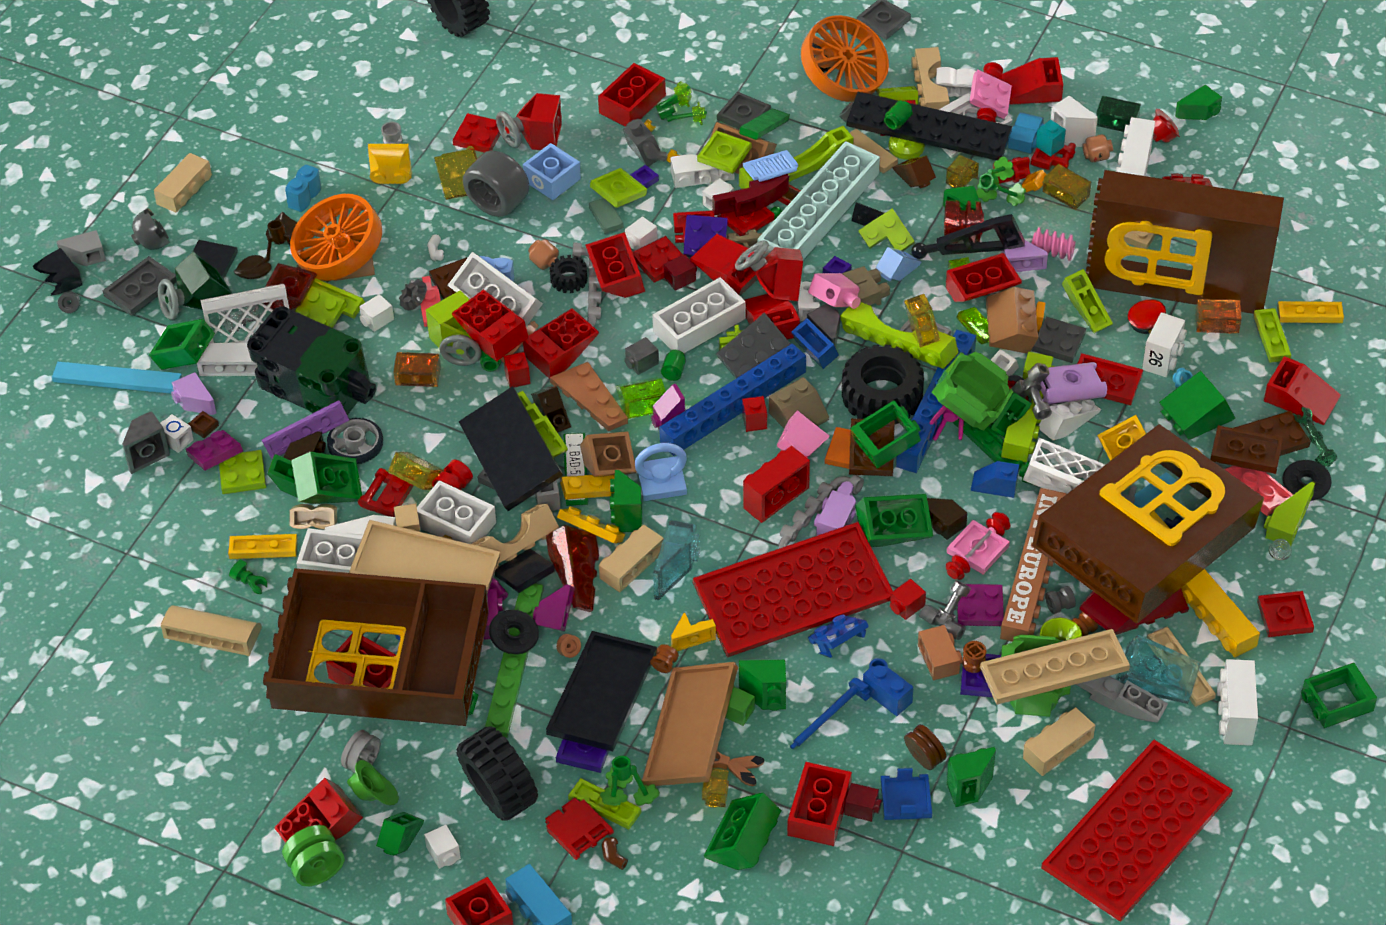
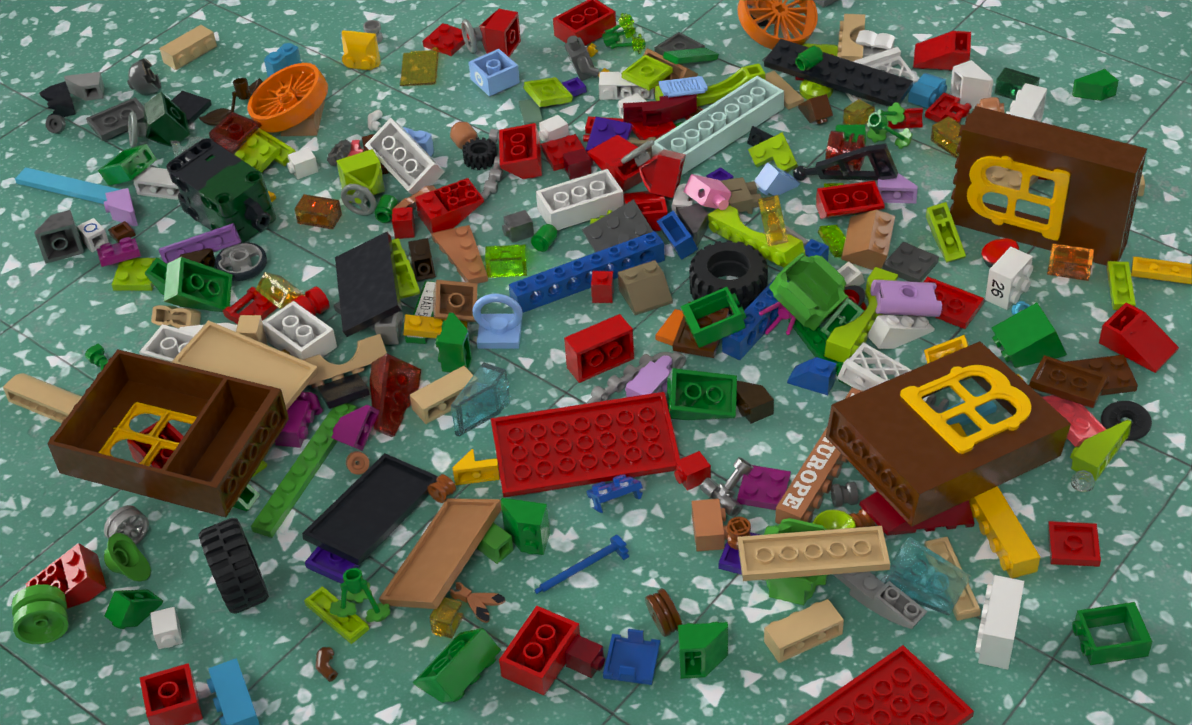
camera: 15 degrees right, 5 degrees down
white fence [201,284,289,343] -> none
yellow plate [228,534,298,559] -> none
red slope [452,289,529,362] -> none
dark grey wheel [463,150,529,217] -> none
black wheel [489,610,539,654] -> none
red plate [545,797,614,860] -> none
yellow plate [557,506,625,543] -> none
slope [651,384,685,429] -> none
bright pink torso [777,410,829,458] -> none
blue hinge [863,658,913,716] -> none
bright pink plate [946,512,1011,580] -> none
bright pink plate [969,62,1012,122] -> none
flat silver bar [1010,363,1052,420] -> none
light orange plate [1022,169,1047,192] -> none
bright pink piece [1031,227,1076,261] -> none
teal brick [1036,119,1066,157] -> none
light orange tile [1036,301,1046,332] -> none
red piece [1153,108,1180,143] -> none
clear green piece [1294,407,1337,467] -> none

